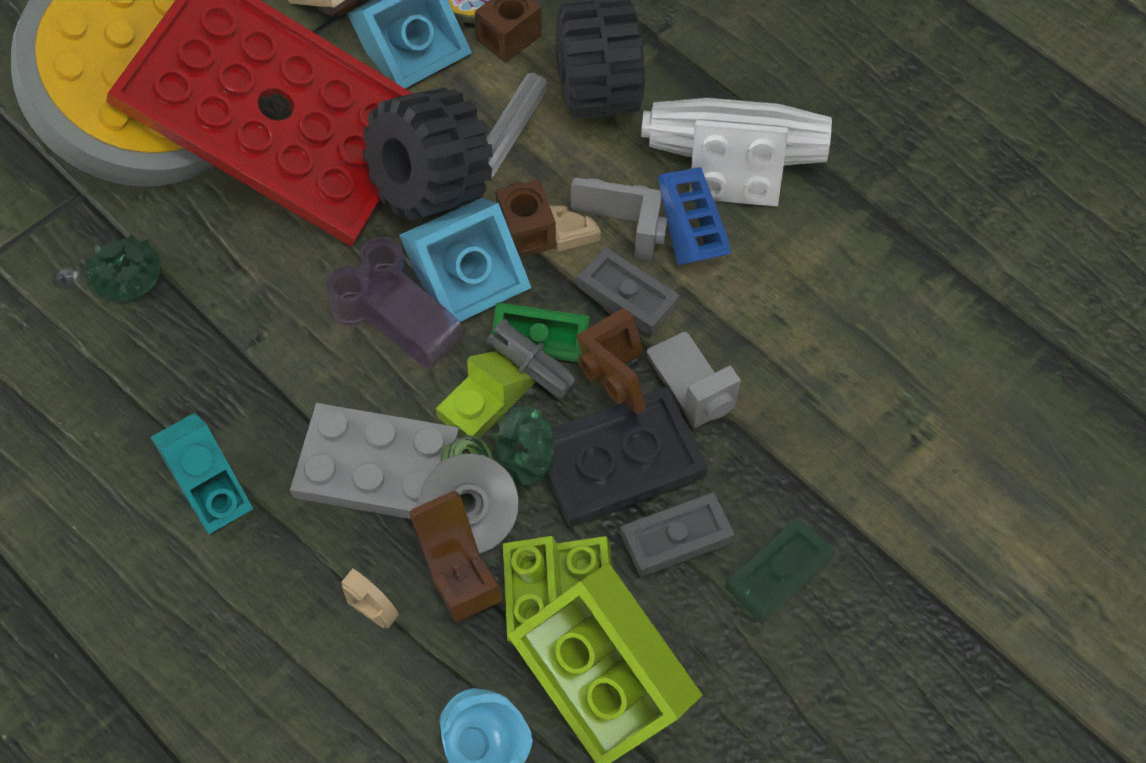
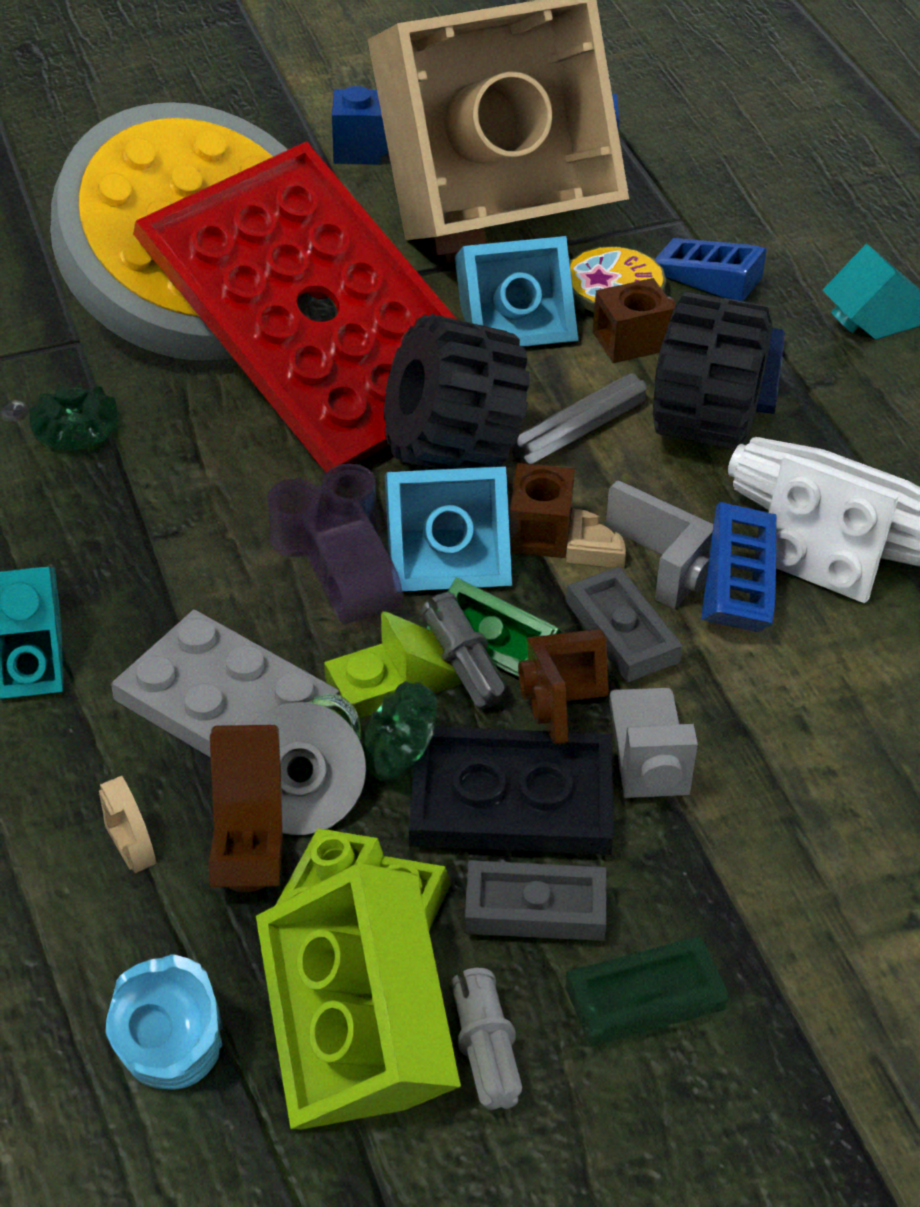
camera: 25 degrees right, 15 degrees down
none -> light grey axle [450,968,522,1110]

